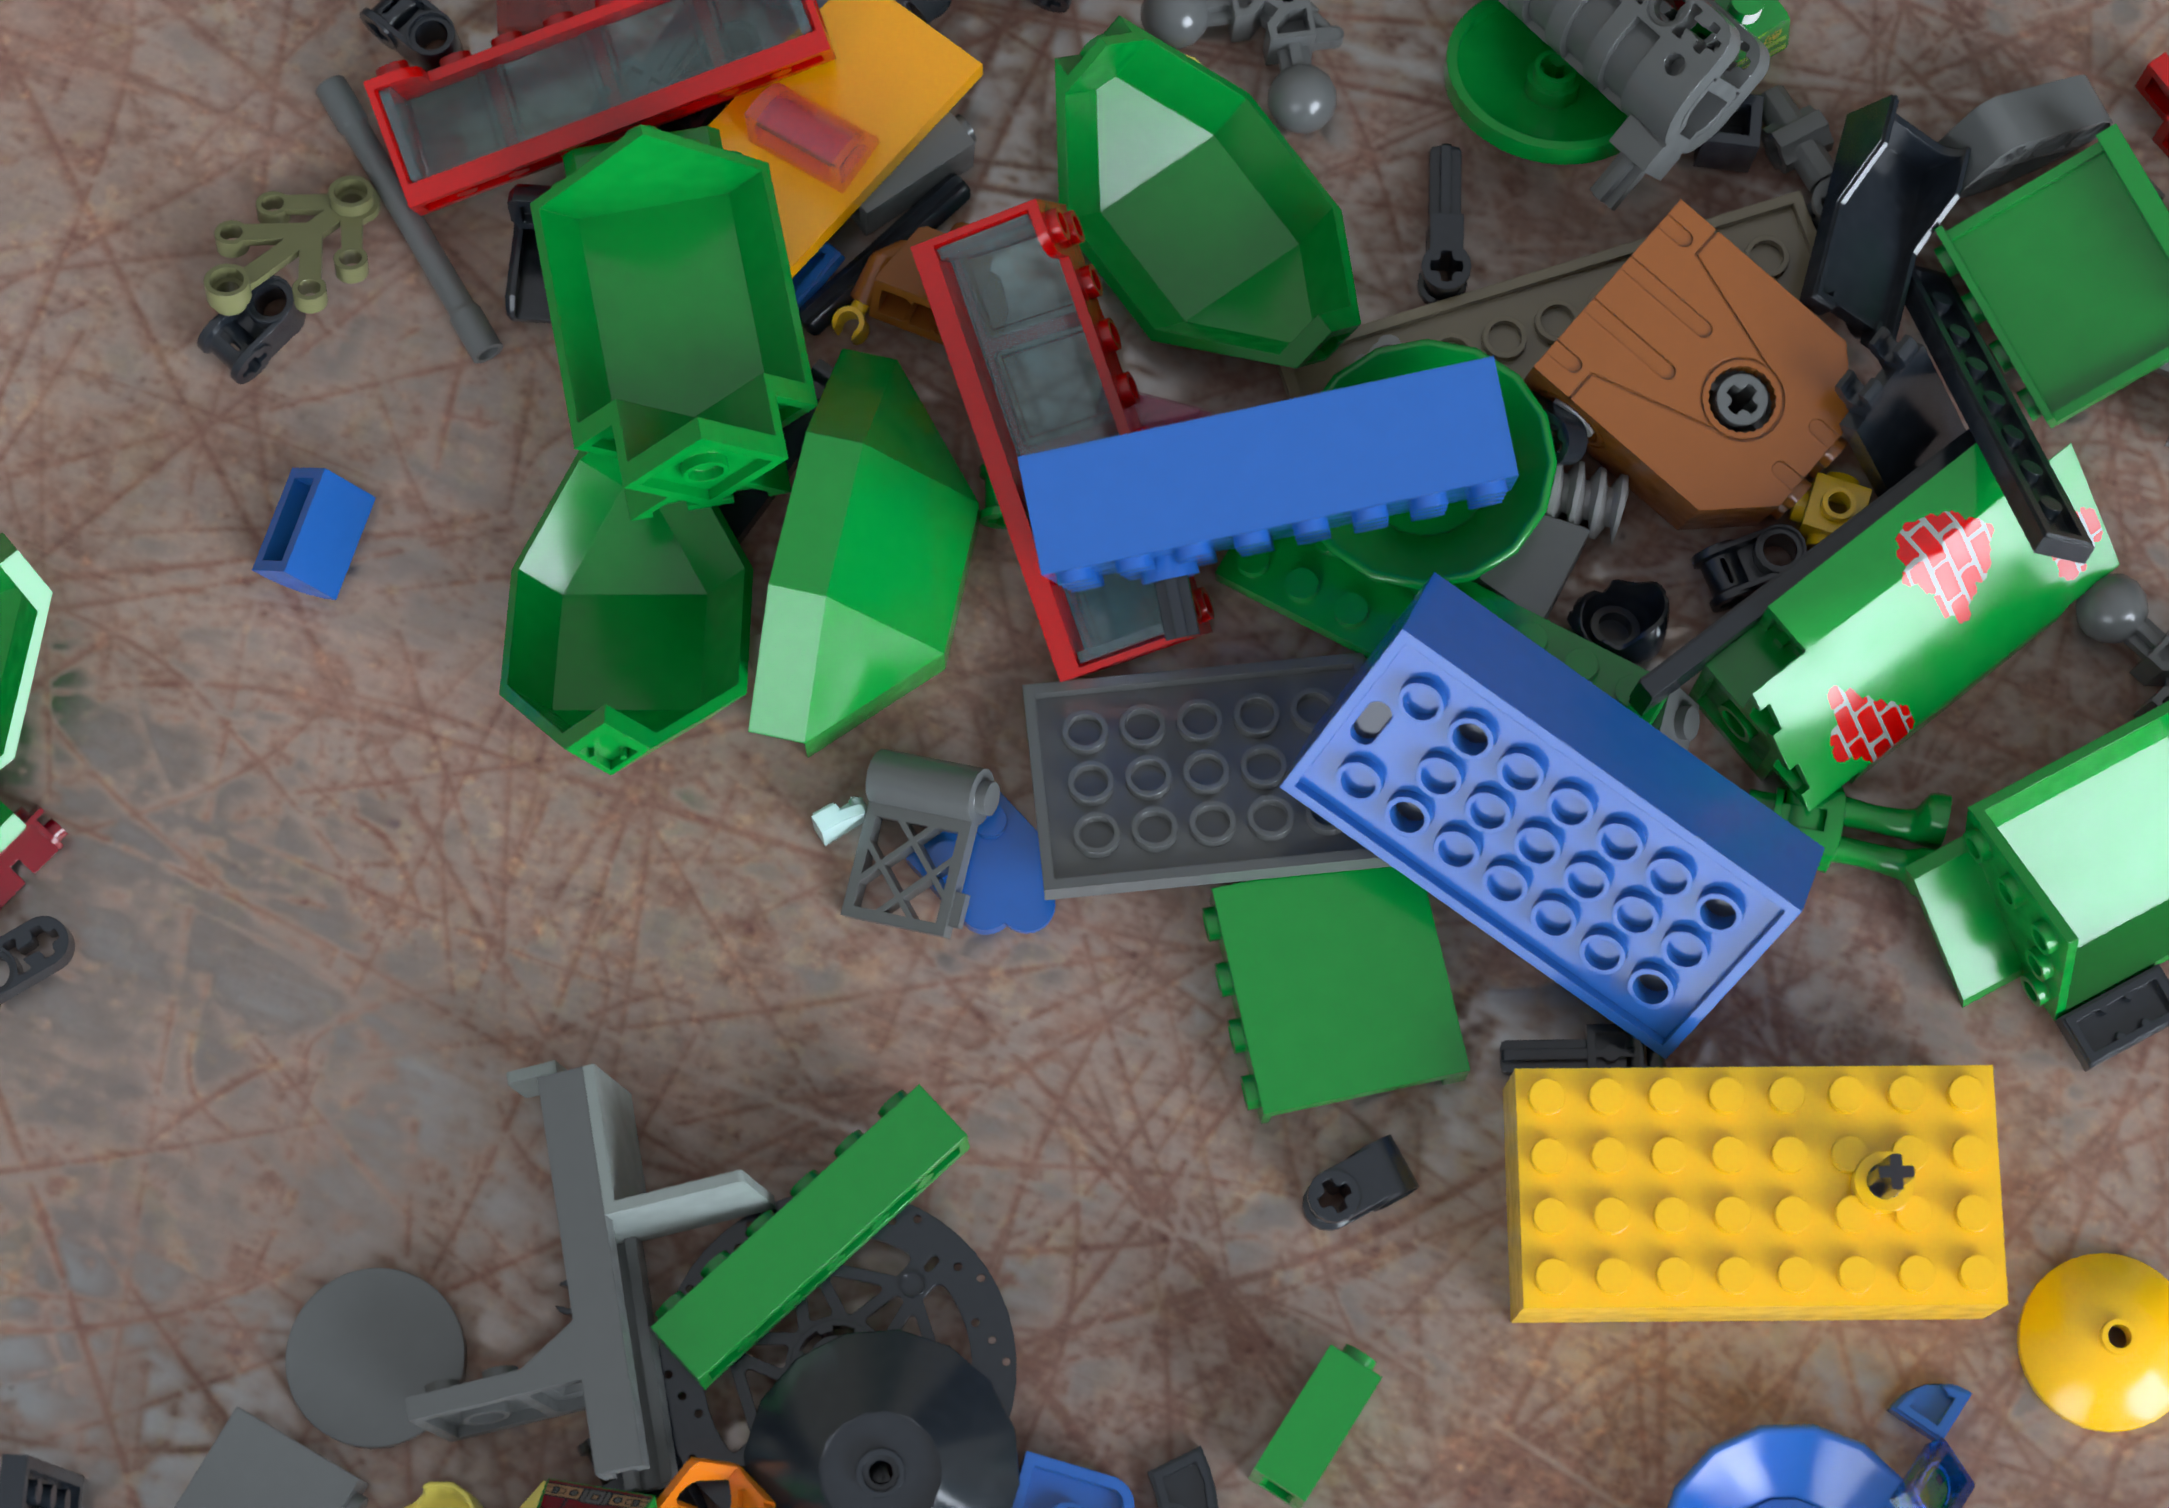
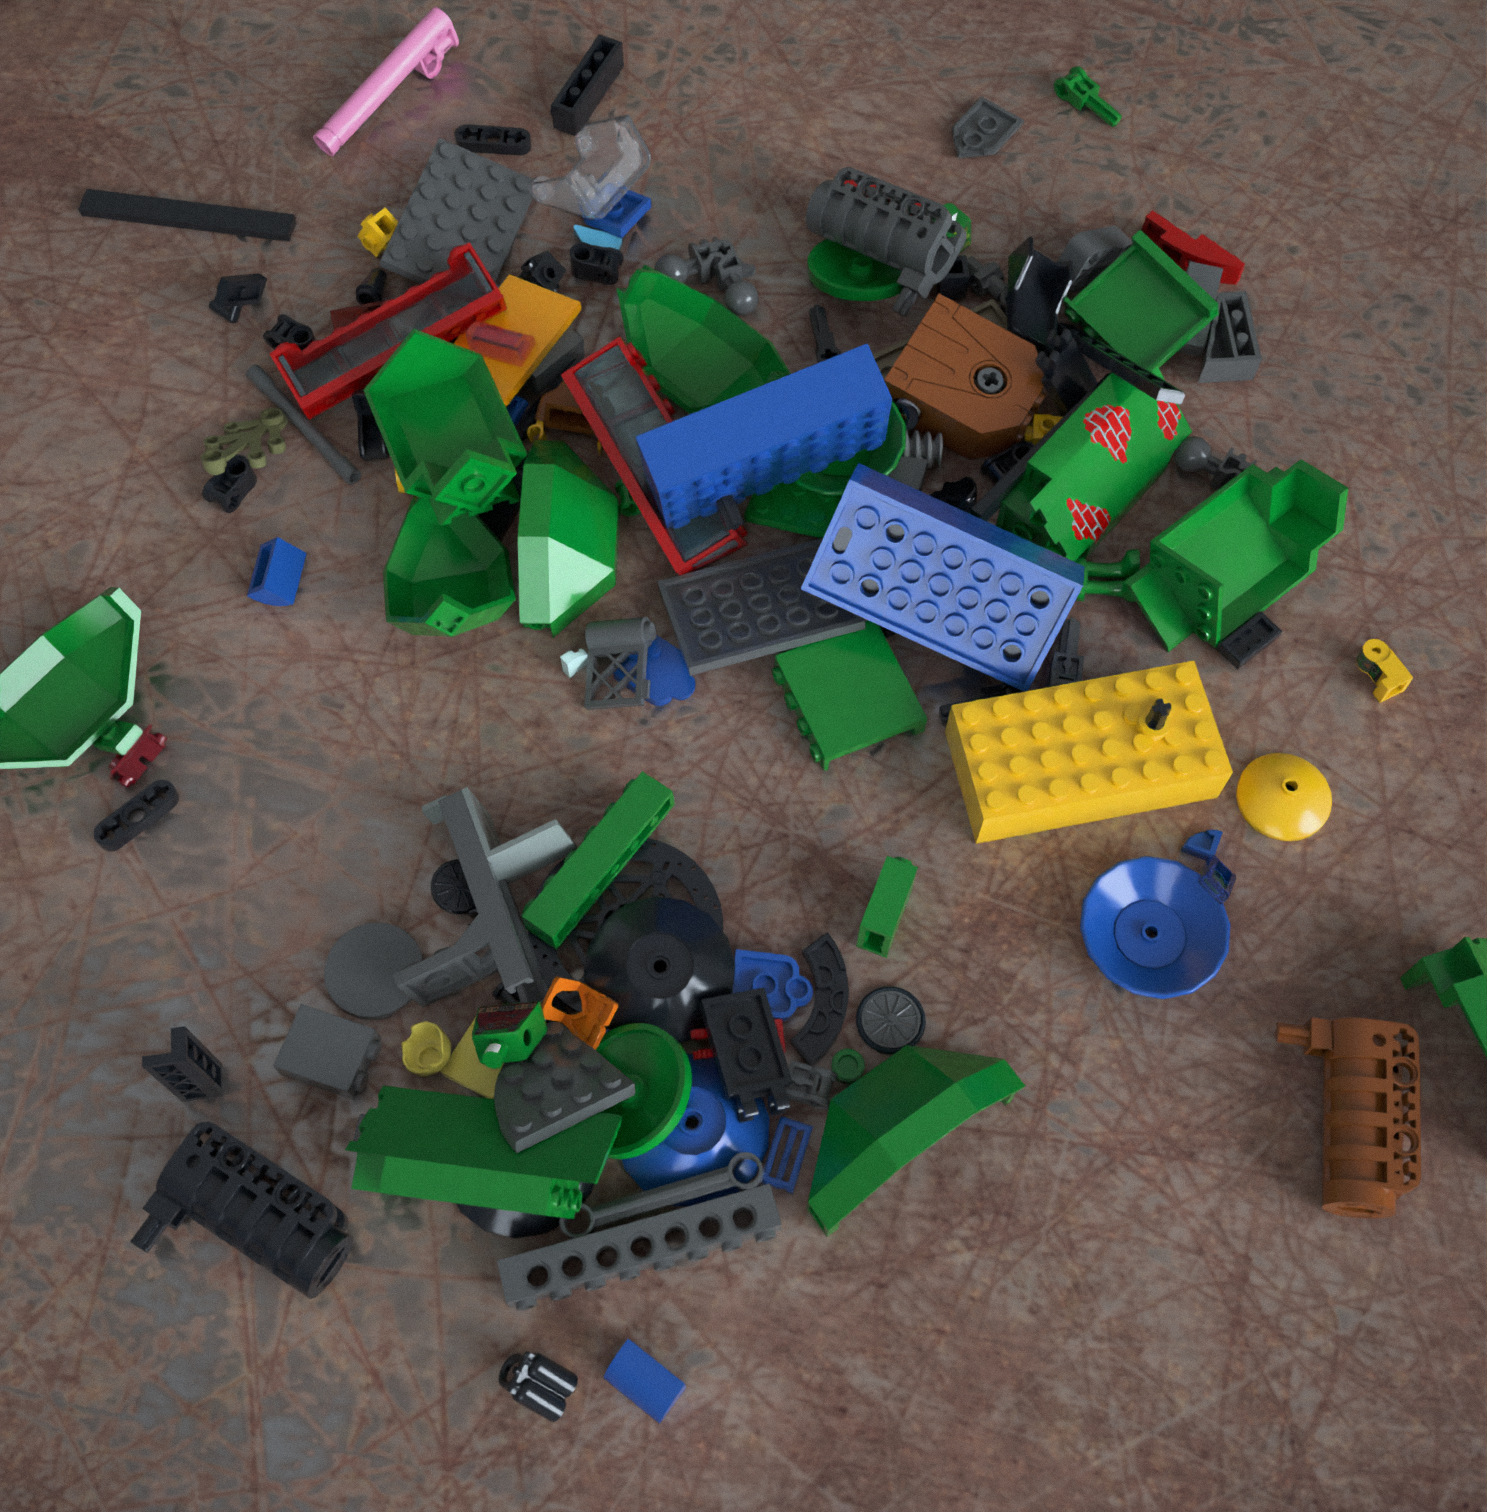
camera: 10 degrees left, 10 degrees down
black piece [1302,1134,1420,1231] -> none
none -> black wheel [431,859,476,914]
none -> dark grey connector [1047,618,1084,687]

